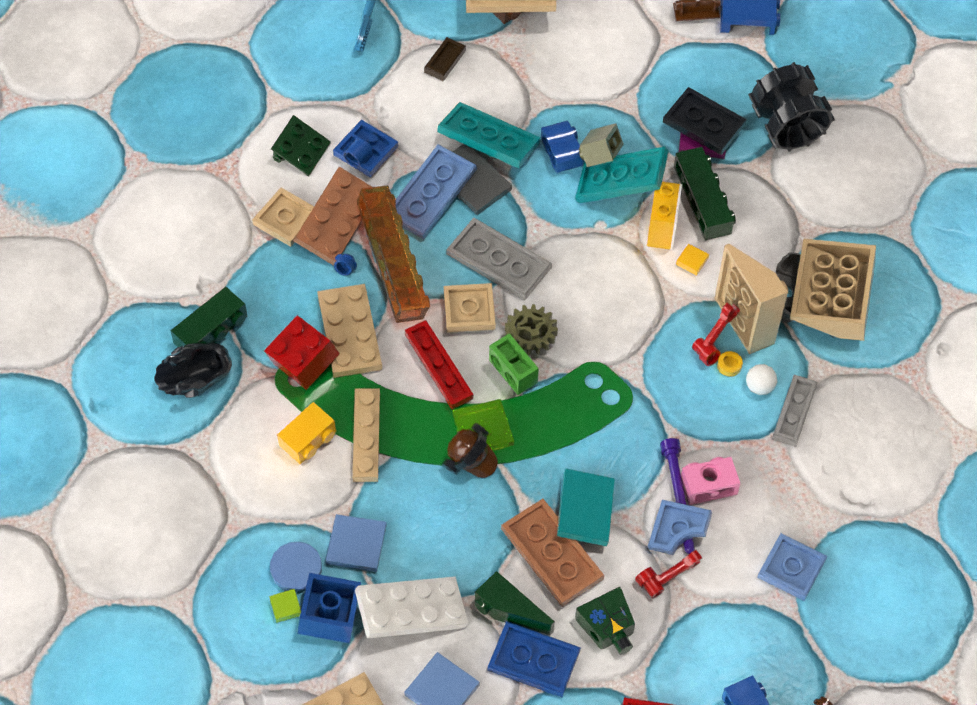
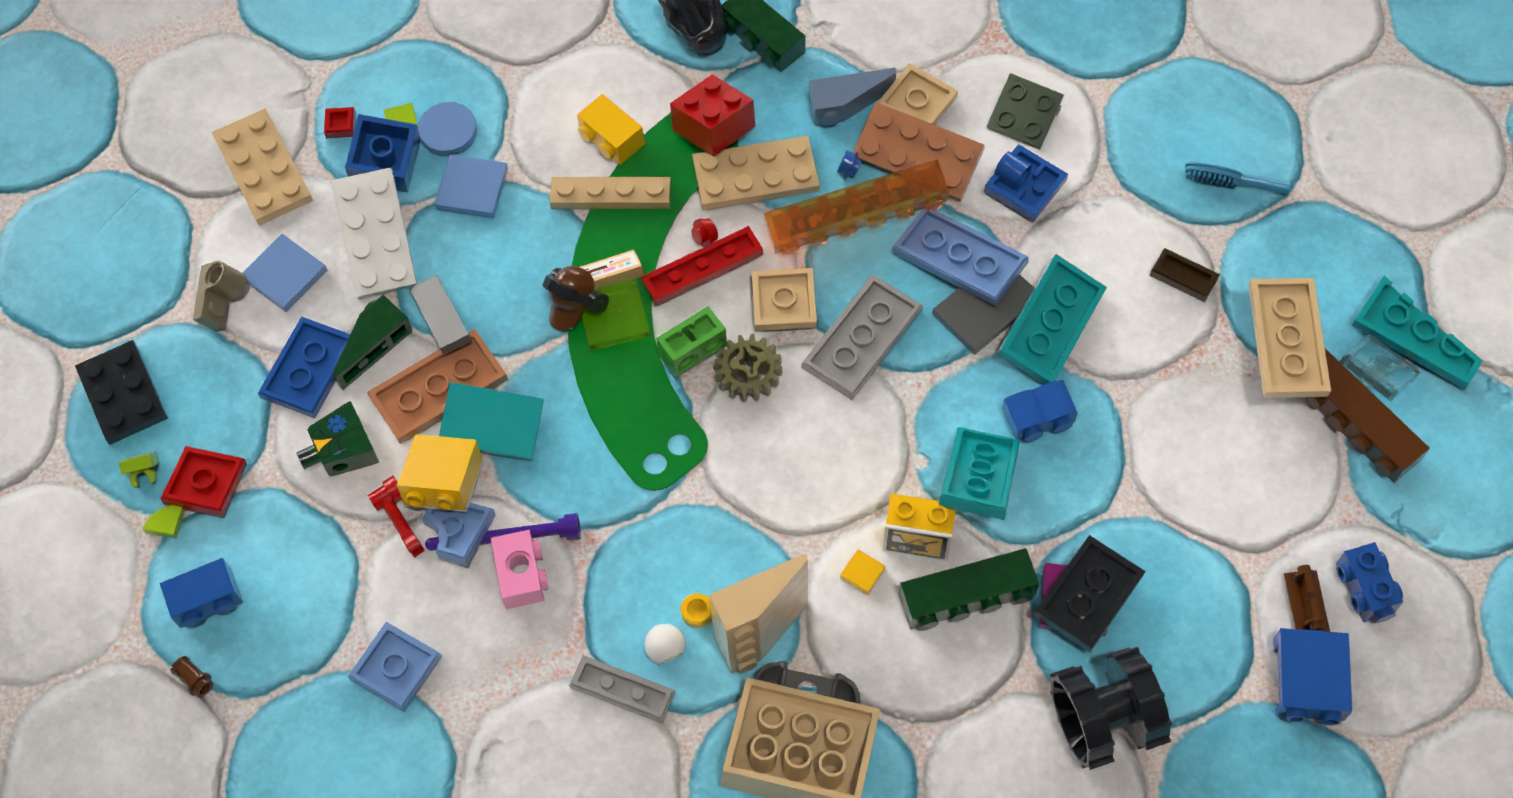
camera: 95 degrees right, 5 degrees up
olive brick [579,123,624,167] -> none
red brick [692,302,740,366] -> none
none -> red tile [324,107,356,139]
none -> yellow piece [397,434,483,512]
none -> tile [409,275,472,355]
none -> slope [580,250,643,291]
none -> red plate [691,218,718,247]
none -> sand blue slope [809,68,897,126]

